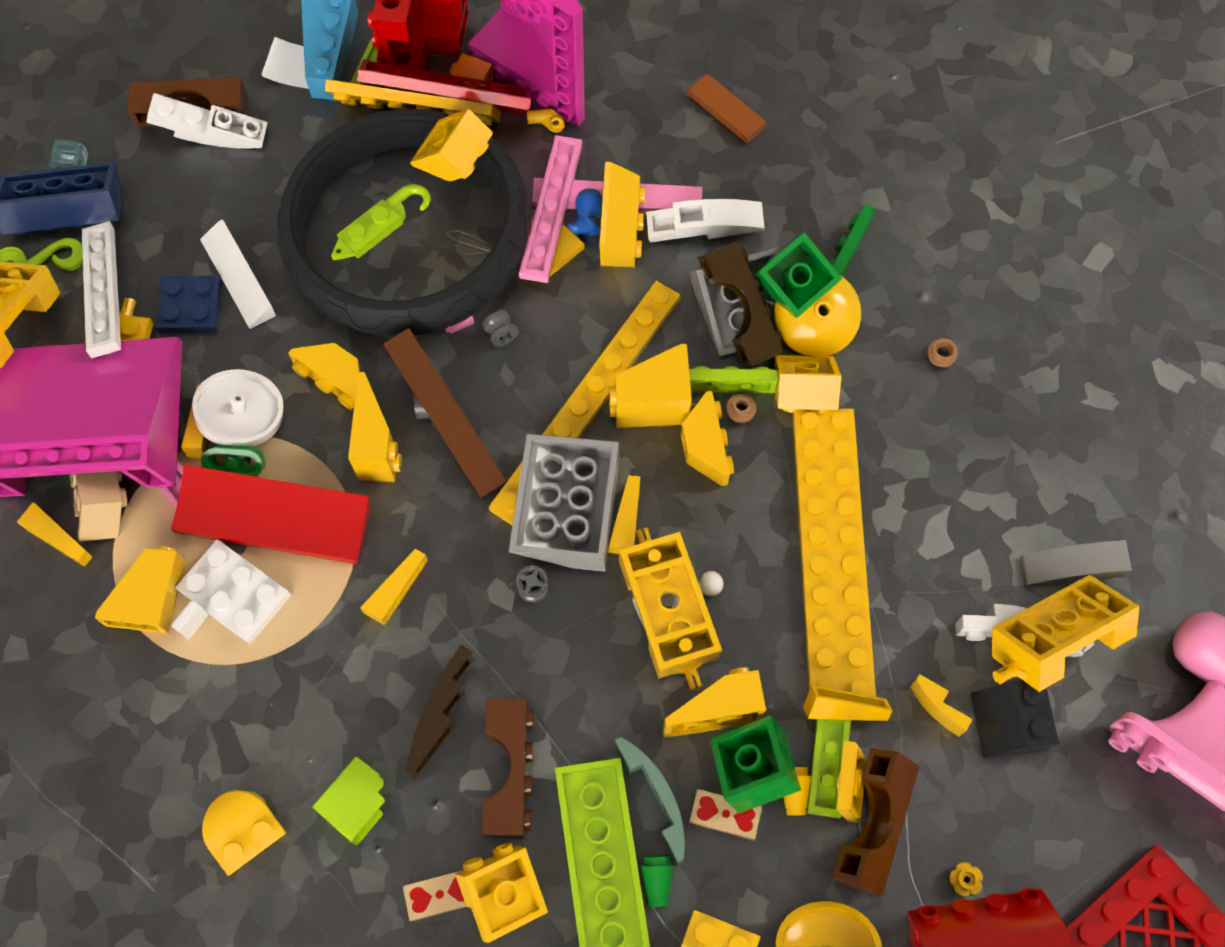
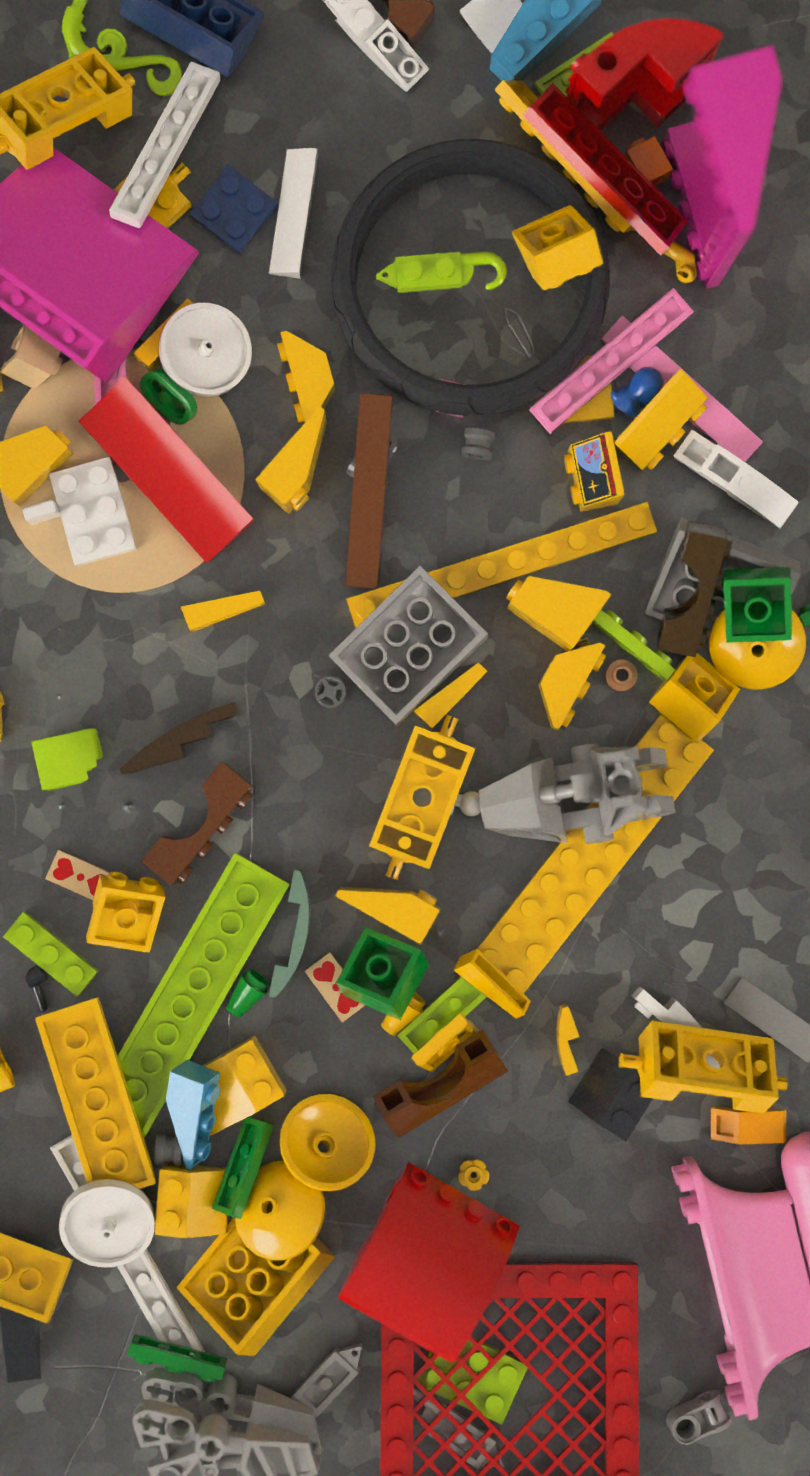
camera: 35 degrees right, 20 degrees up
none -> light grey piece [479,744,676,844]
none -> slope [564,431,625,512]
none -> light orange slope [711,1106,786,1144]

